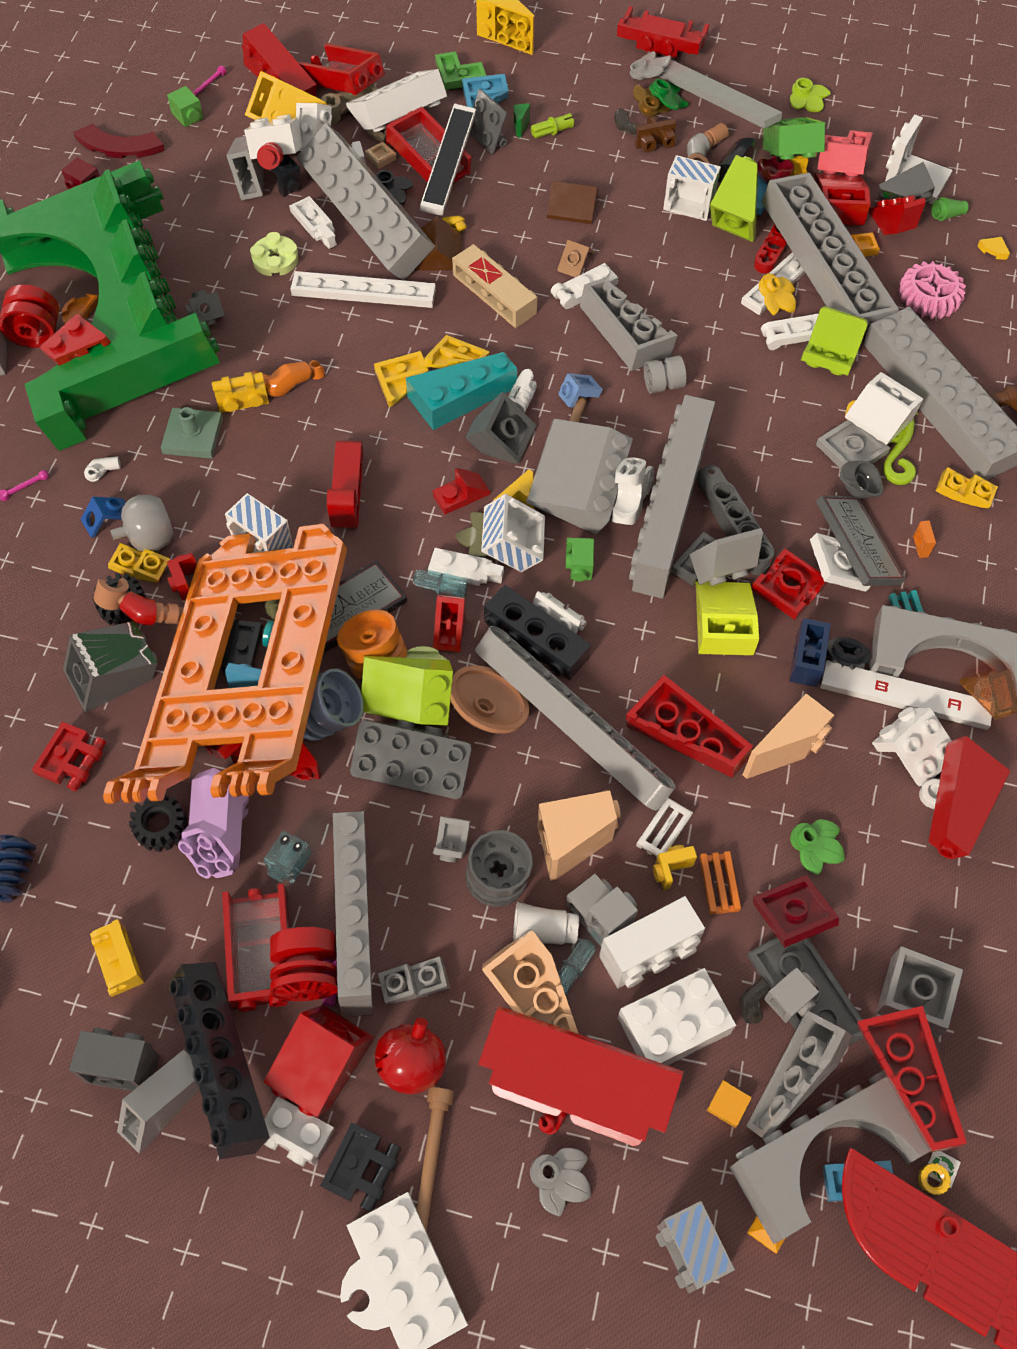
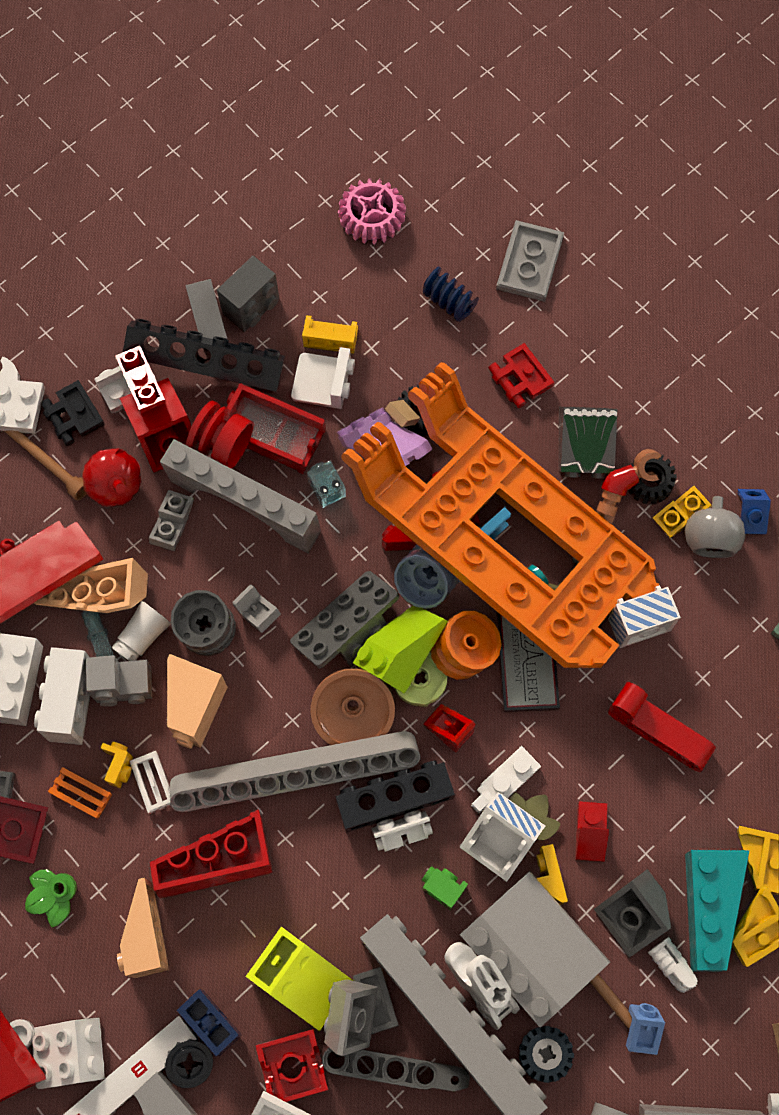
camera: 125 degrees right, 10 degrees up
red bracket [167,553,197,601] -> none
black plate [222,619,263,673] -> none
clear light blue axle [413,570,468,598] -> none
none -> slope [115,346,166,413]
none -> white bracket [291,347,355,409]
none -> tan tile [385,400,420,427]
none -> black wheel [518,1026,574,1083]

